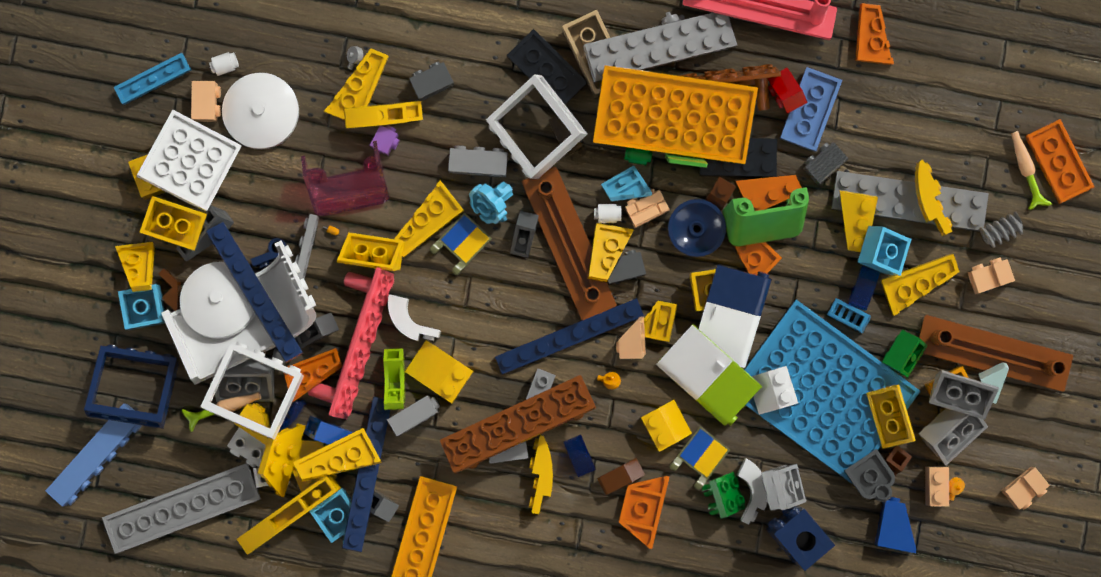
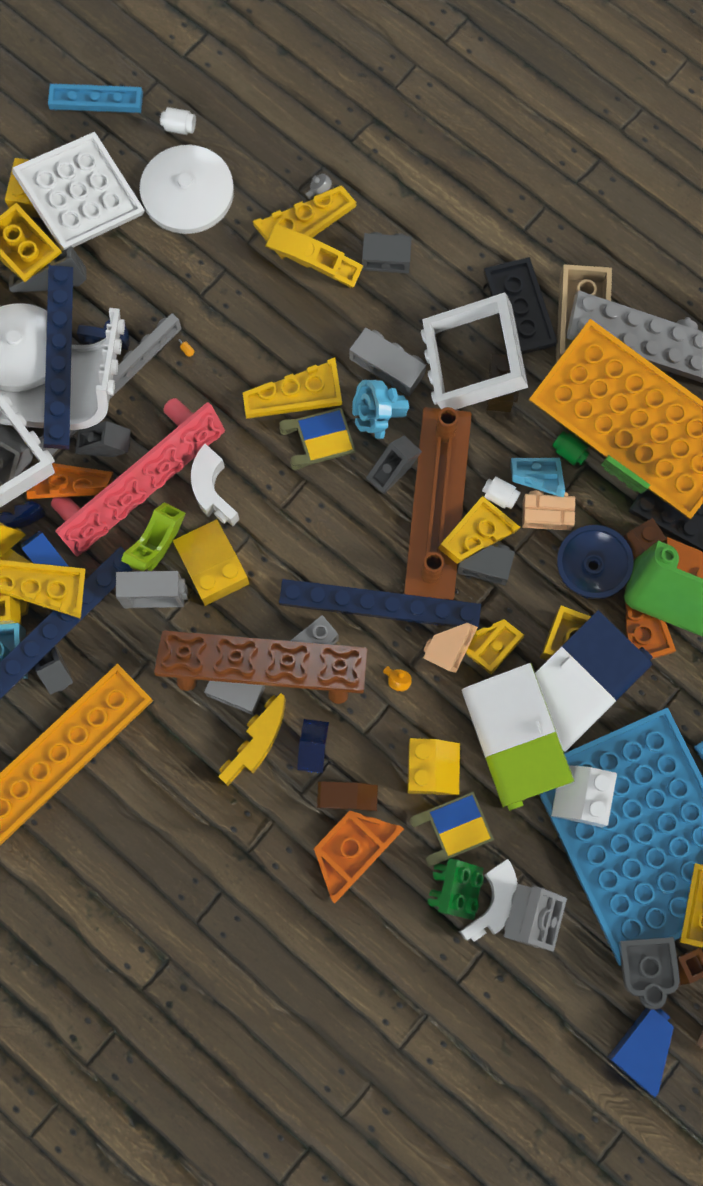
camera: 30 degrees right, 10 degrees down
light nougat brick [191,81,221,122] -> none
clear pink windscreen [301,140,389,216] -> none
yellow slope [337,232,404,271] -> none
medium lavender brick [370,125,400,156] -> none
dark blue piece [766,506,835,571] -> none

